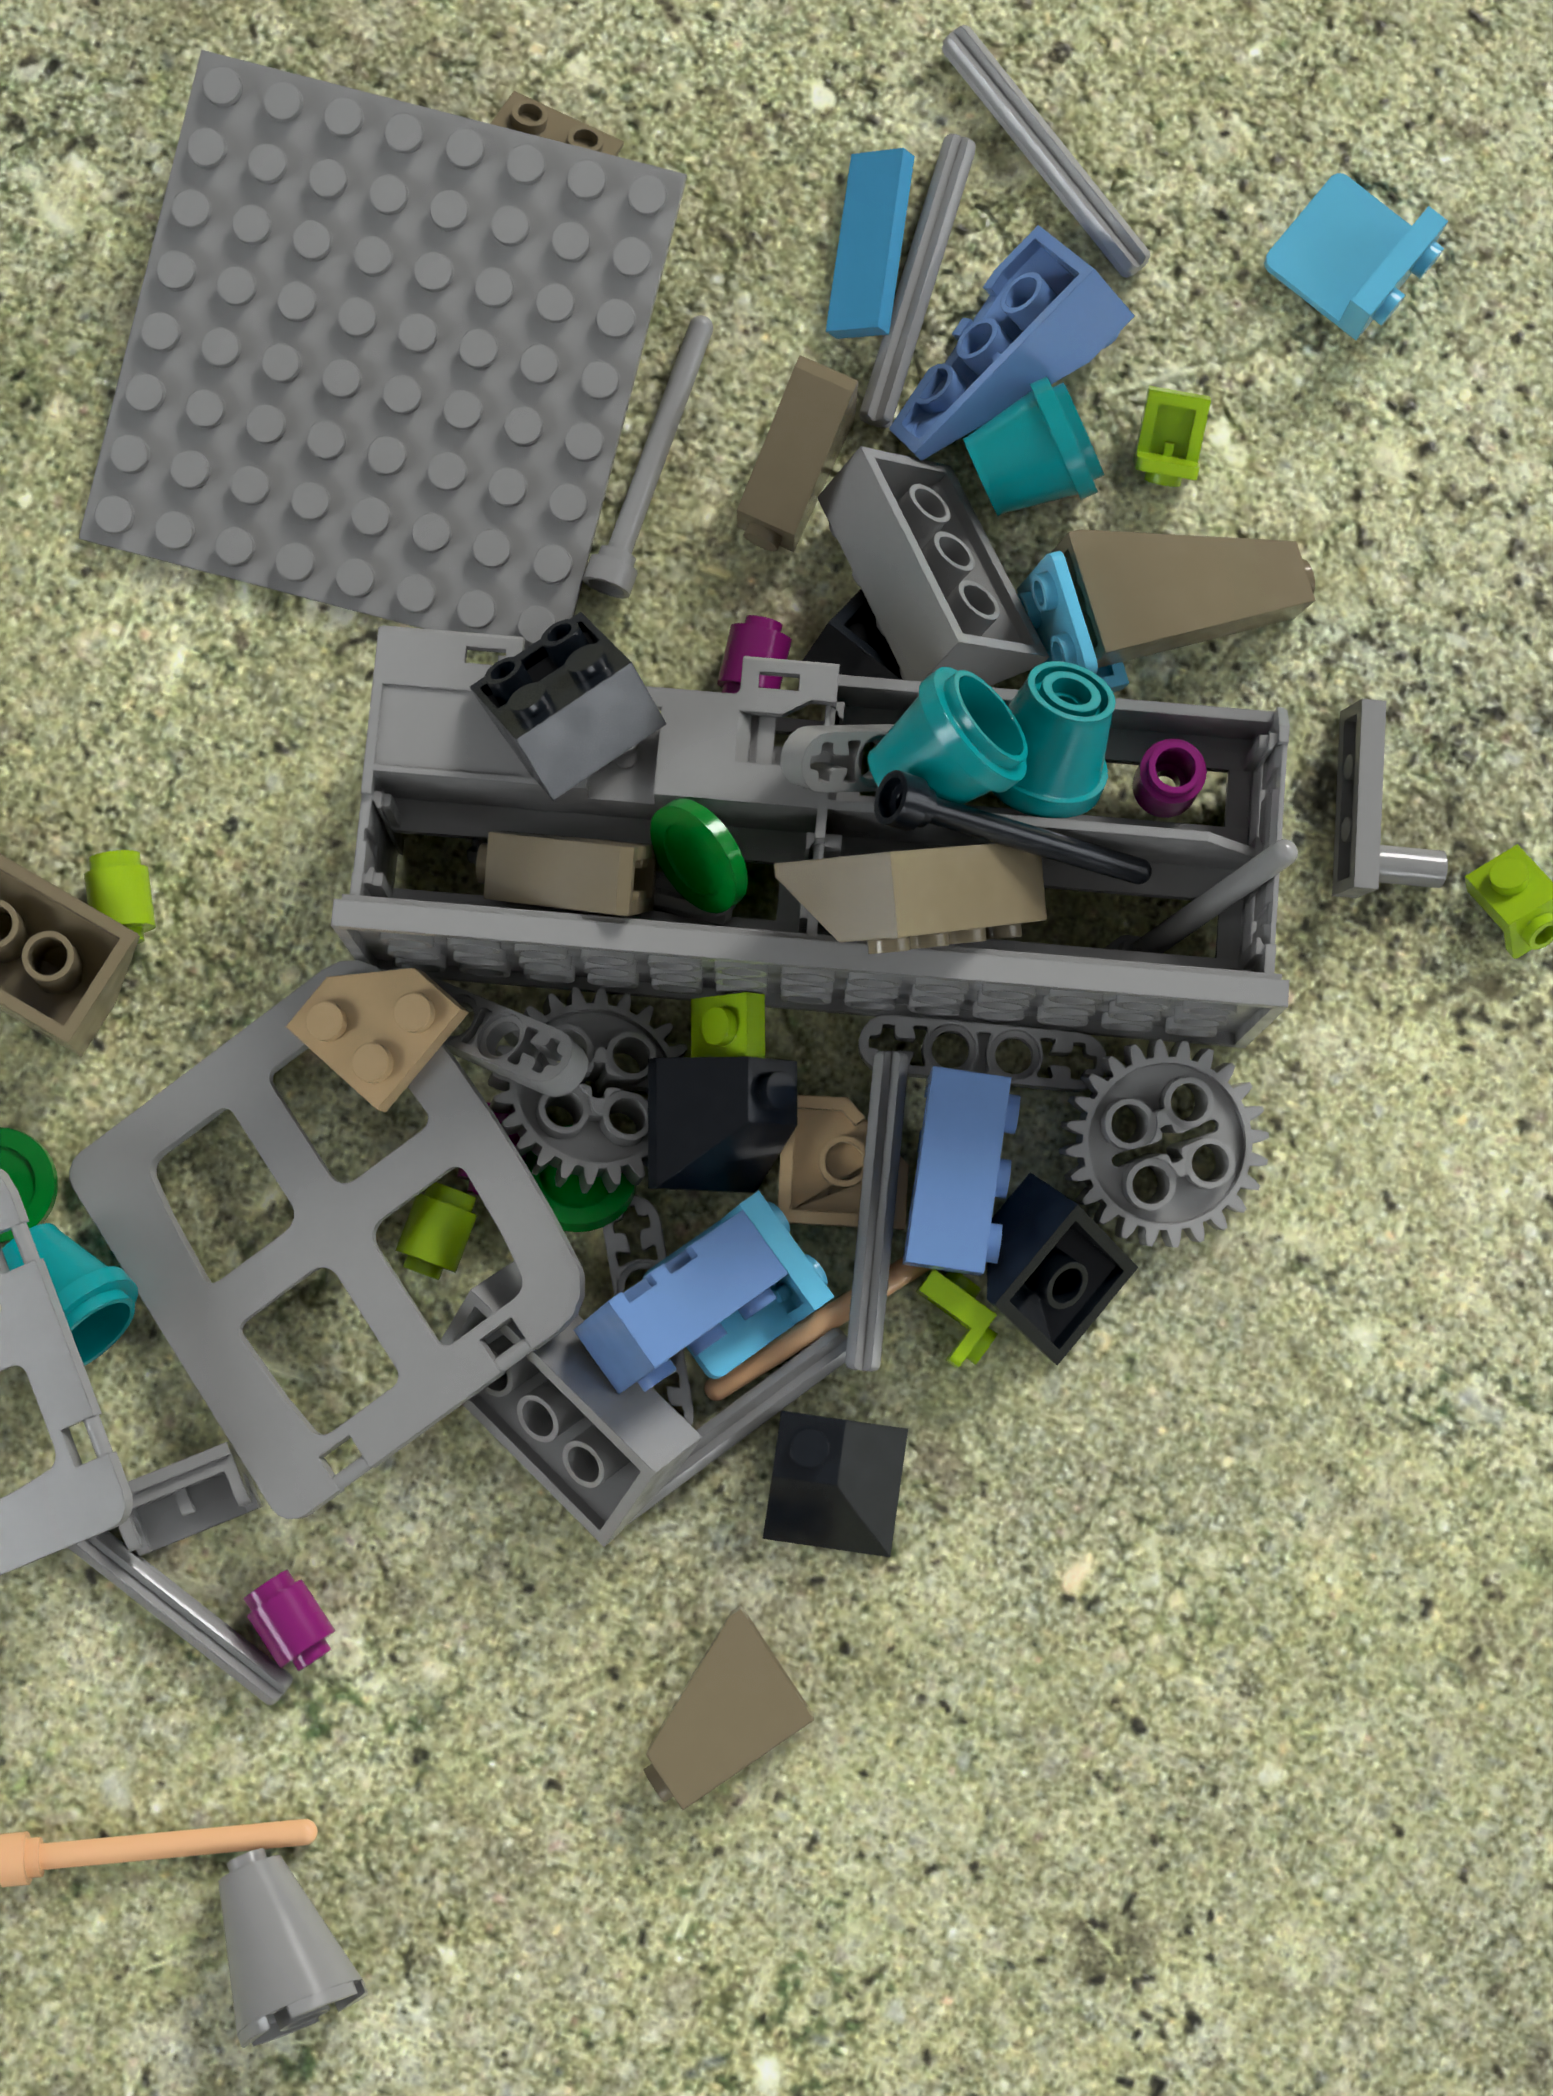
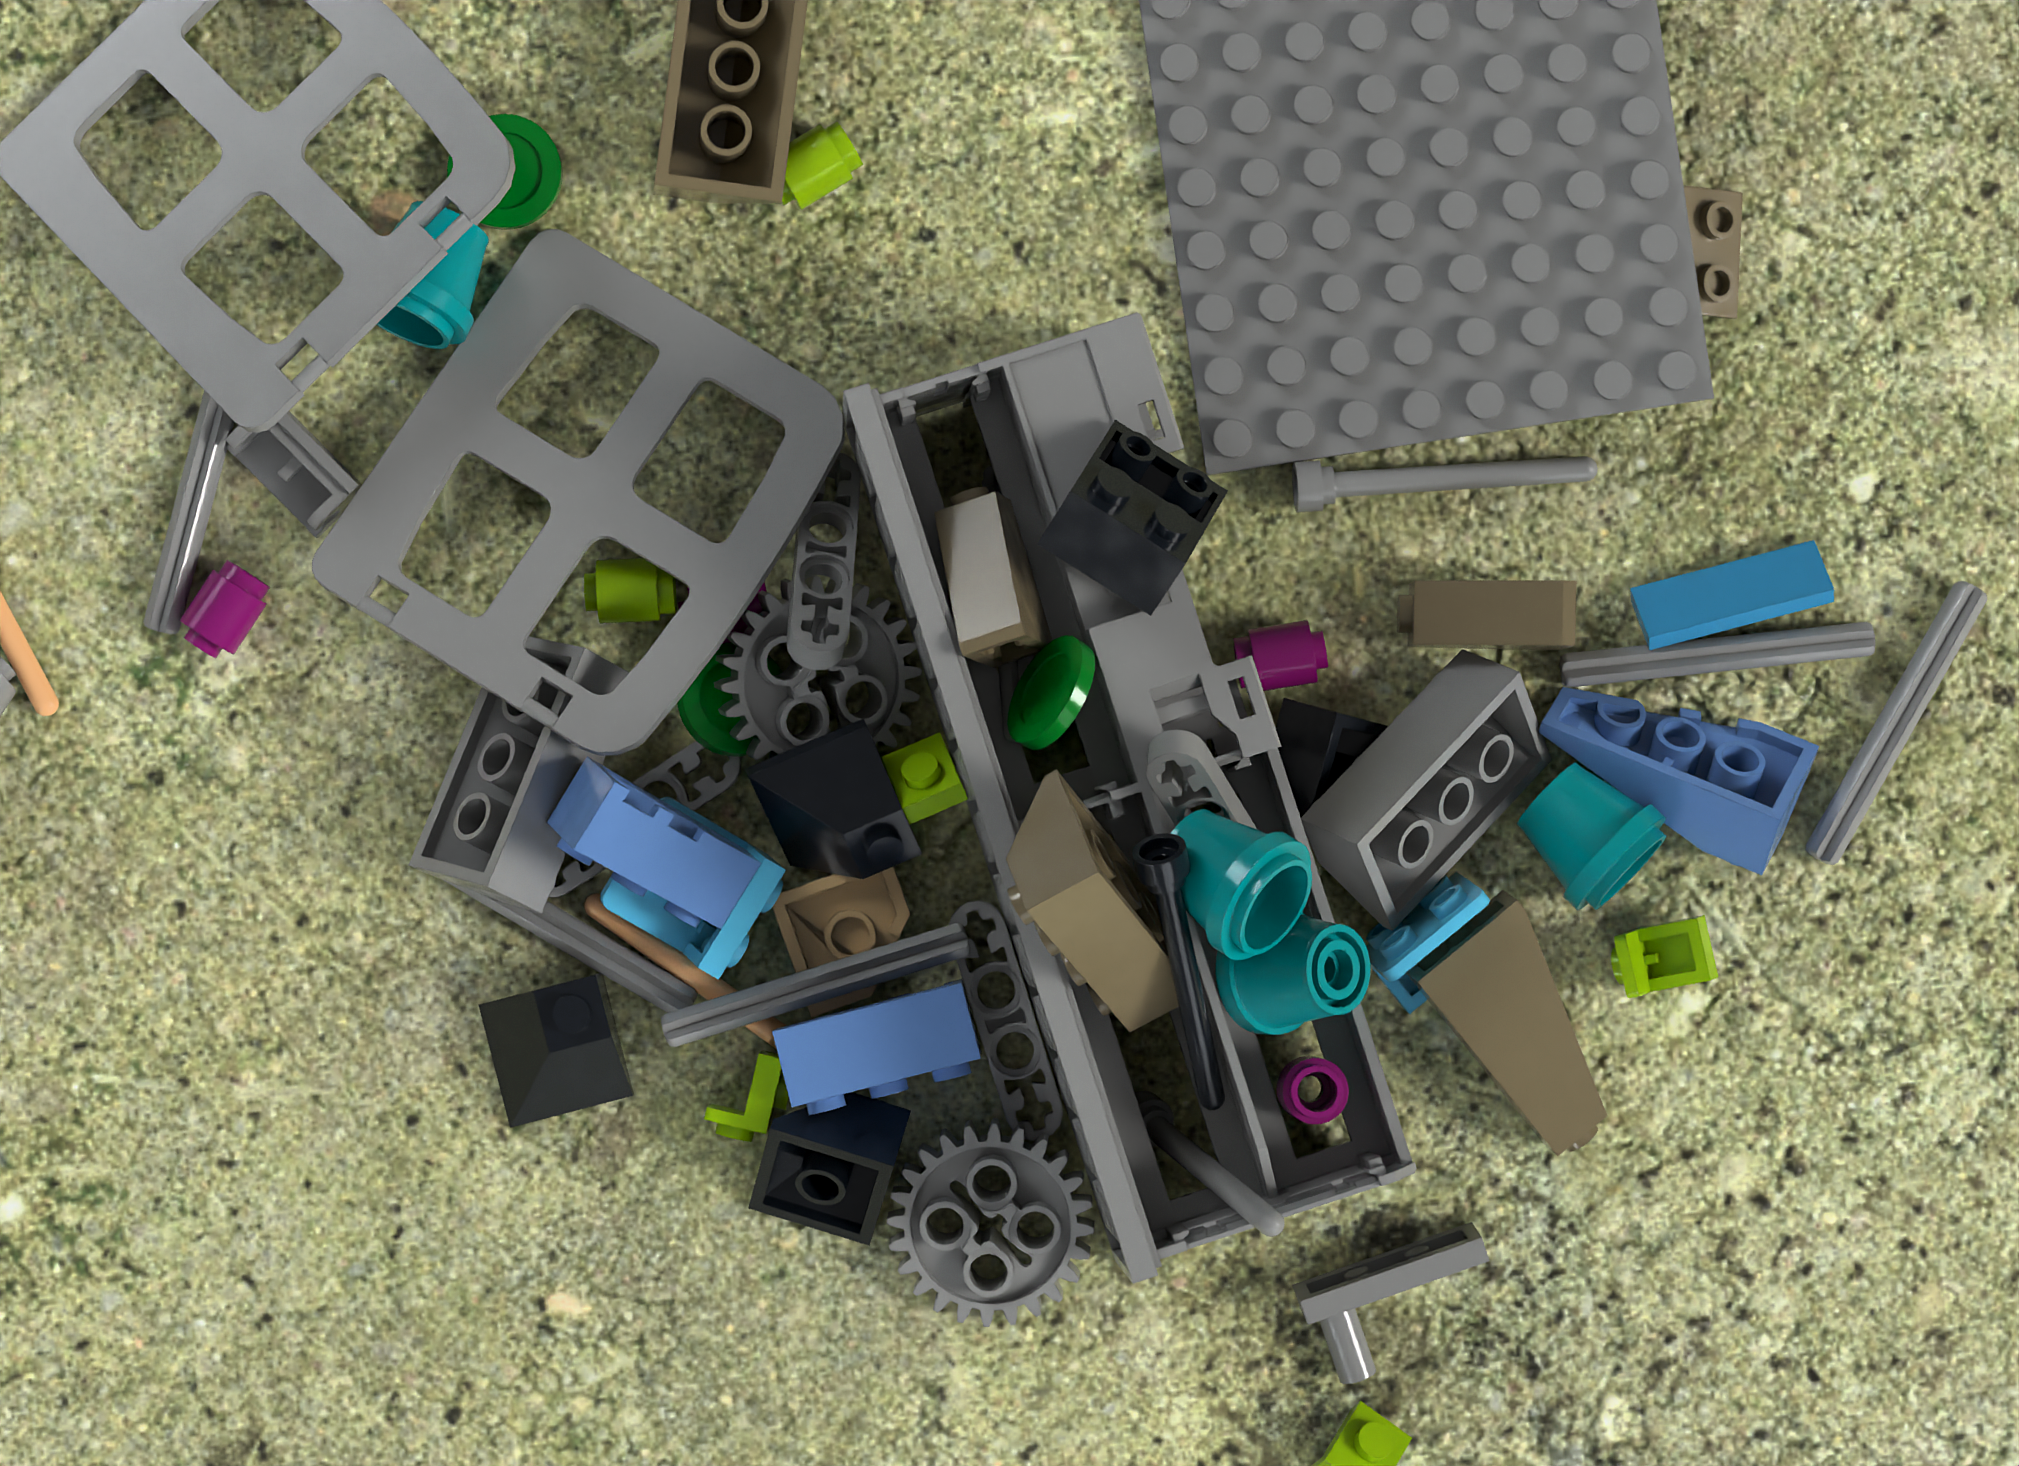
camera: 65 degrees right, 5 degrees up
tan plate [286,968,469,1112] -> none
dark tan slope [644,1605,814,1810] -> none
medium azure bracket [1264,173,1448,340] -> none

